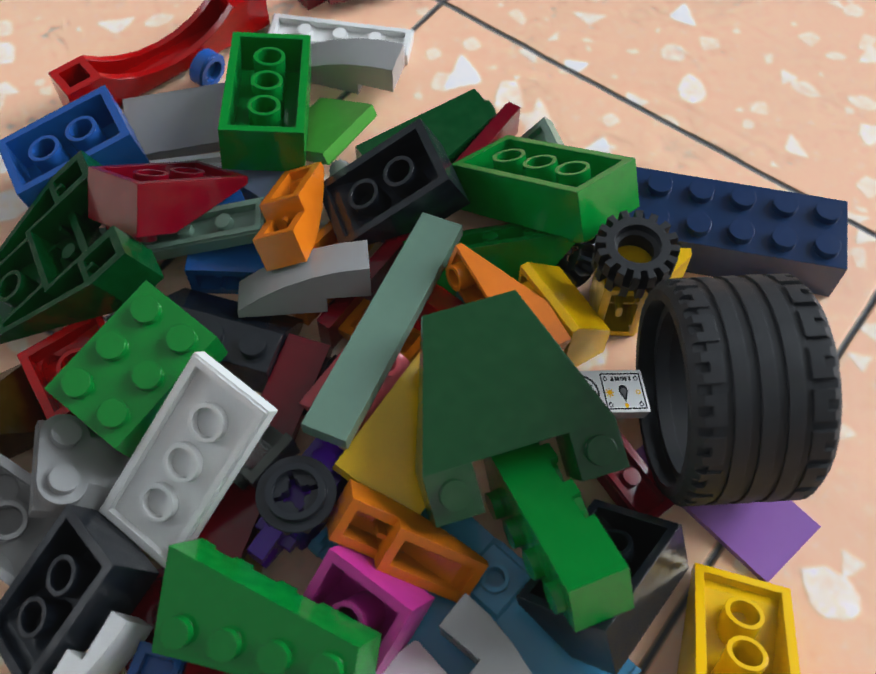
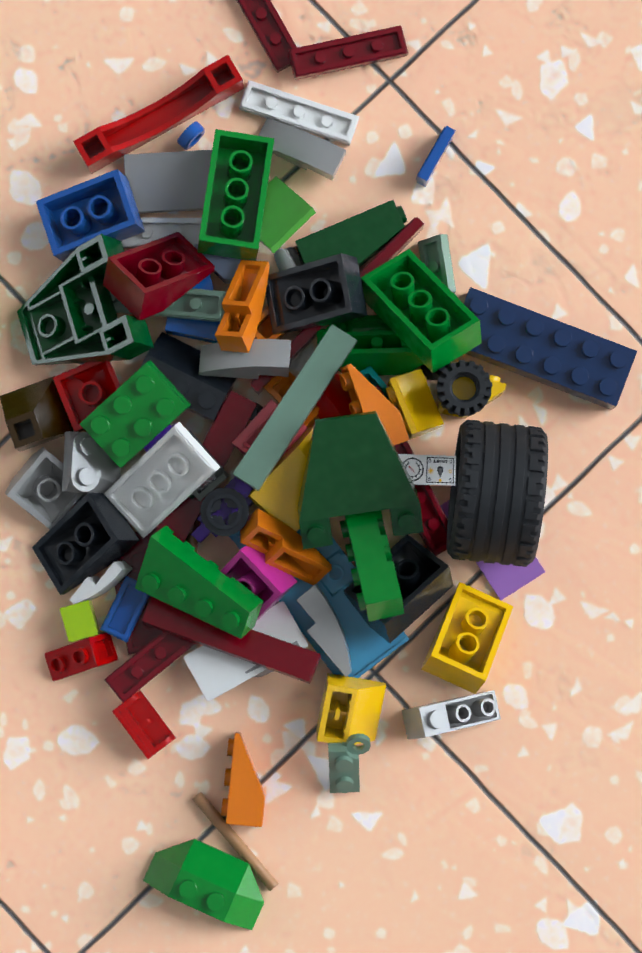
camera: 10 degrees right, 25 degrees up
none -> blue tile [416,126,456,187]

